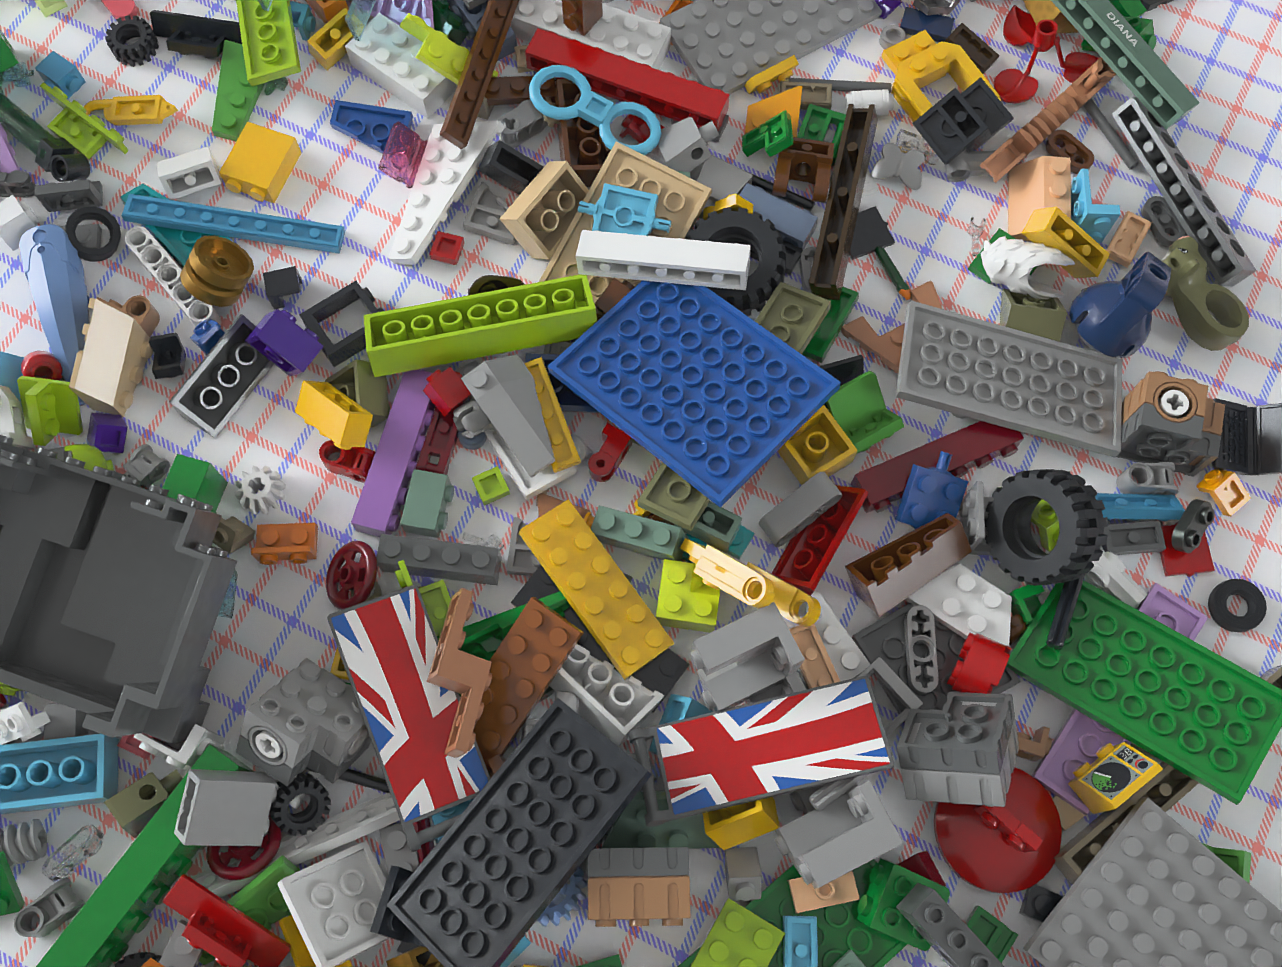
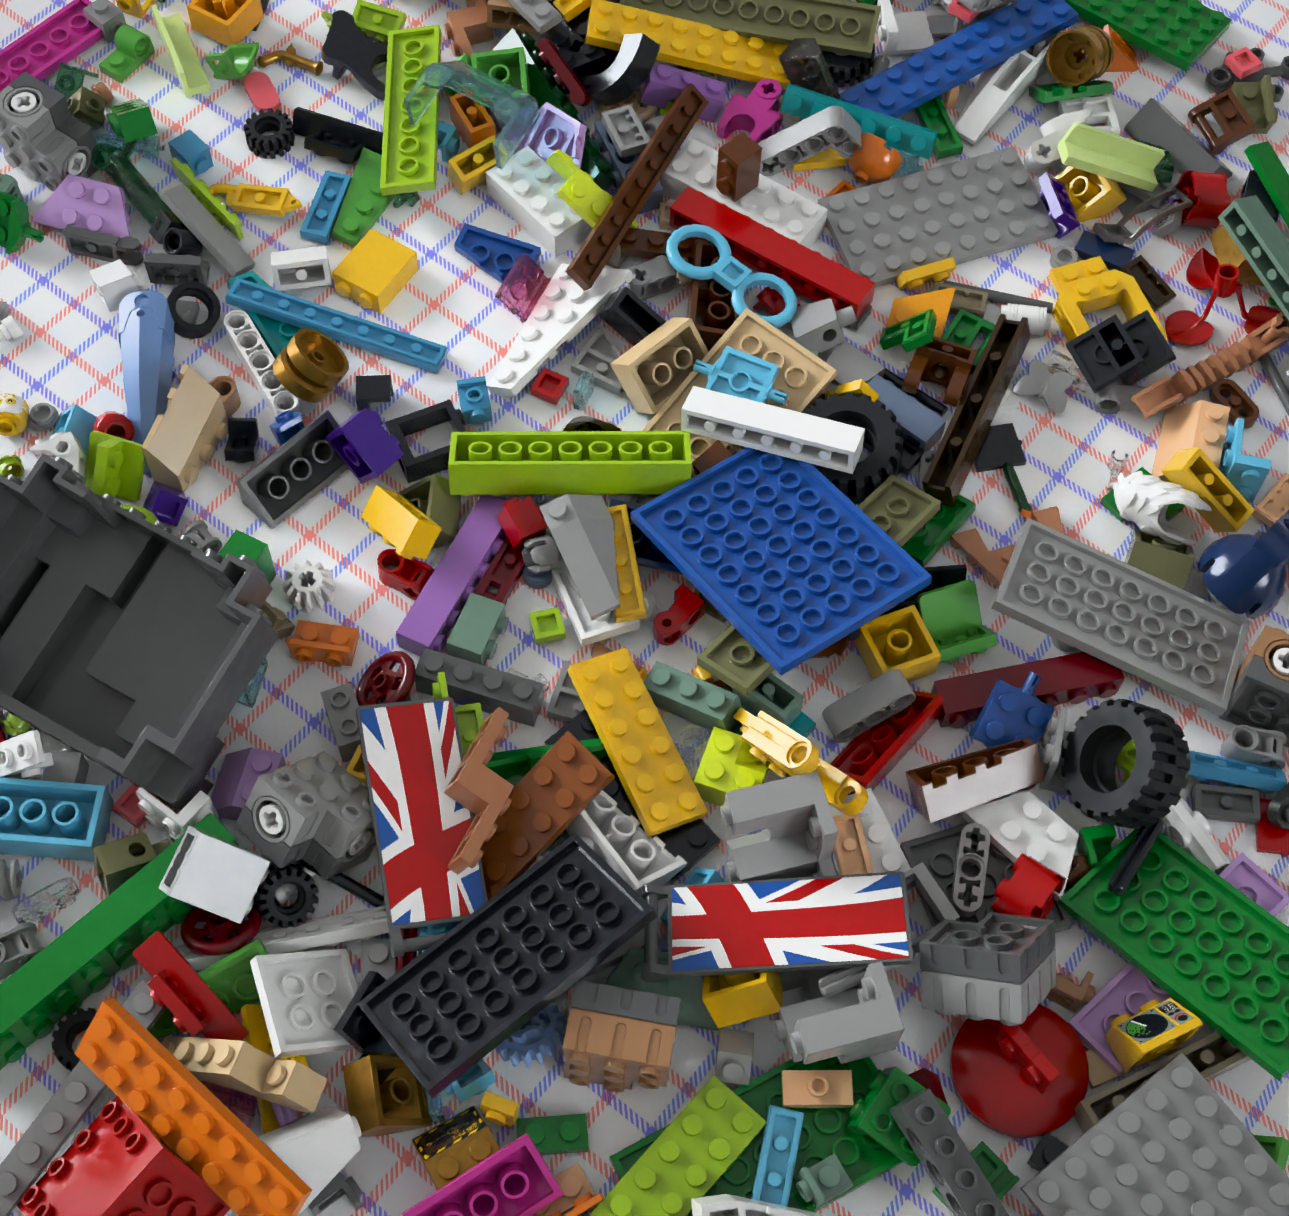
camera: 10 degrees right, 10 degrees down
none -> light grey tile [161,184,256,277]
none -> lavender slope [211,747,286,821]
none -> dark azure plate [300,171,352,244]
none -> light grey brick [320,683,361,762]
none -> dark azure brick [456,376,492,425]
none -> clear light blue tile [573,370,594,412]
none -> clear plate [675,725,710,781]

